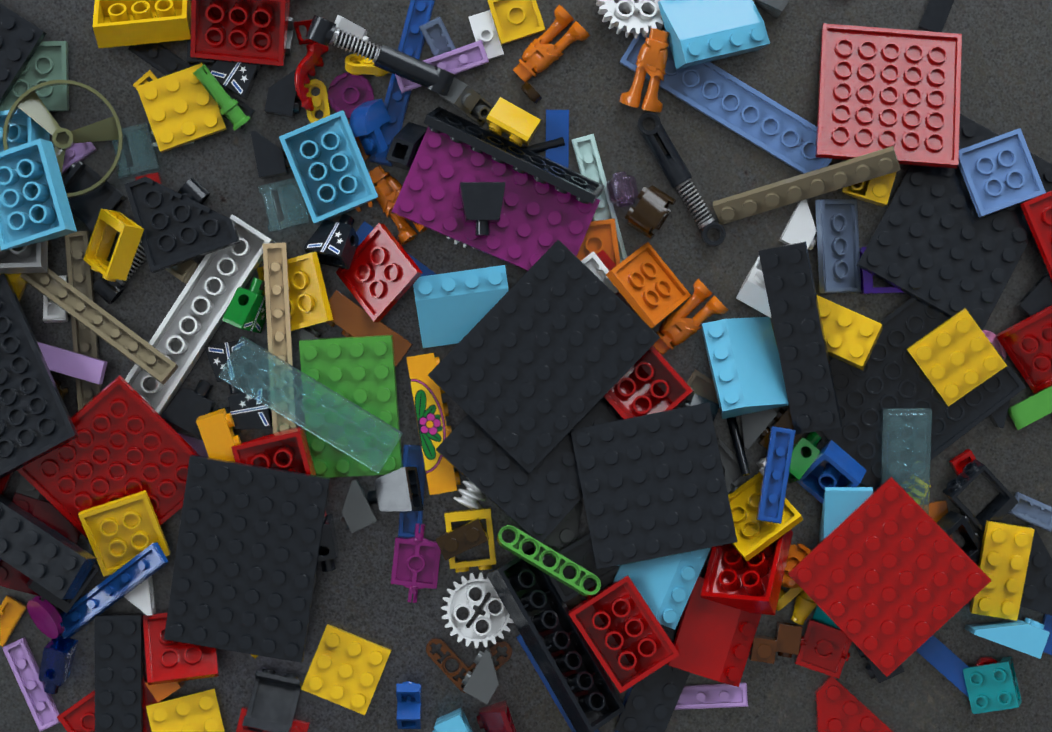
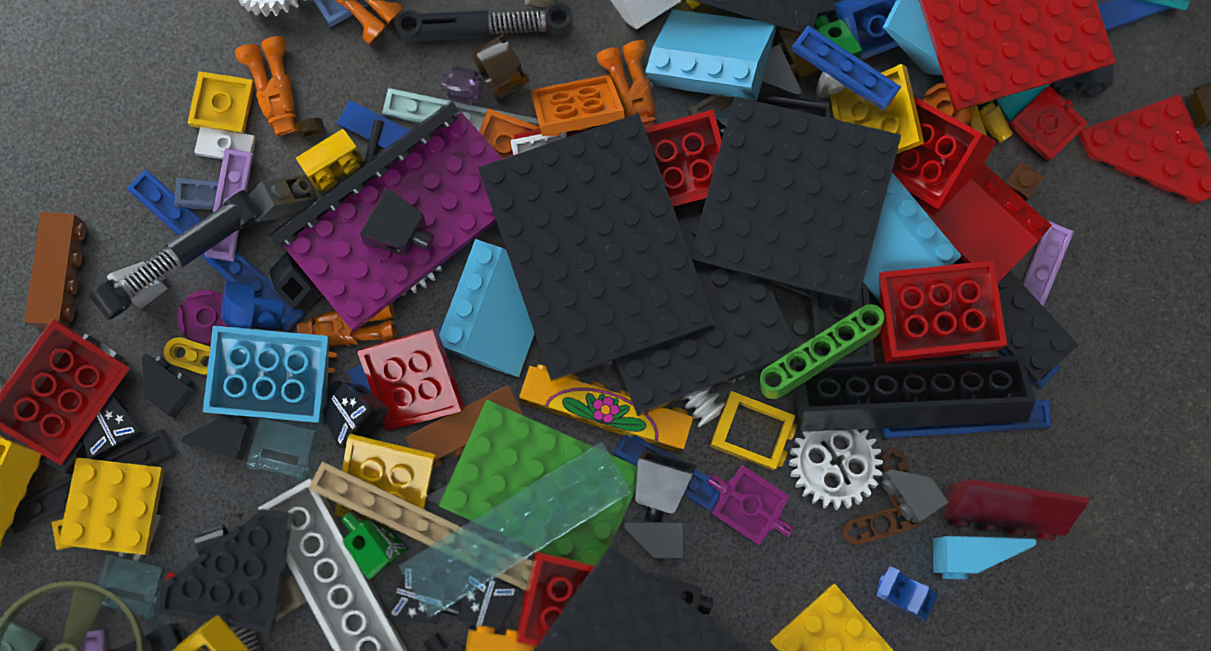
camera: 70 degrees left, 10 degrees down
bright green pin [193,64,251,131] -> none
red piece [294,19,329,111] -> none
yellow plate [345,53,389,76] -> none
dark brown brick [436,517,489,561] -> none
reddish brown brick [775,621,803,658] -> none

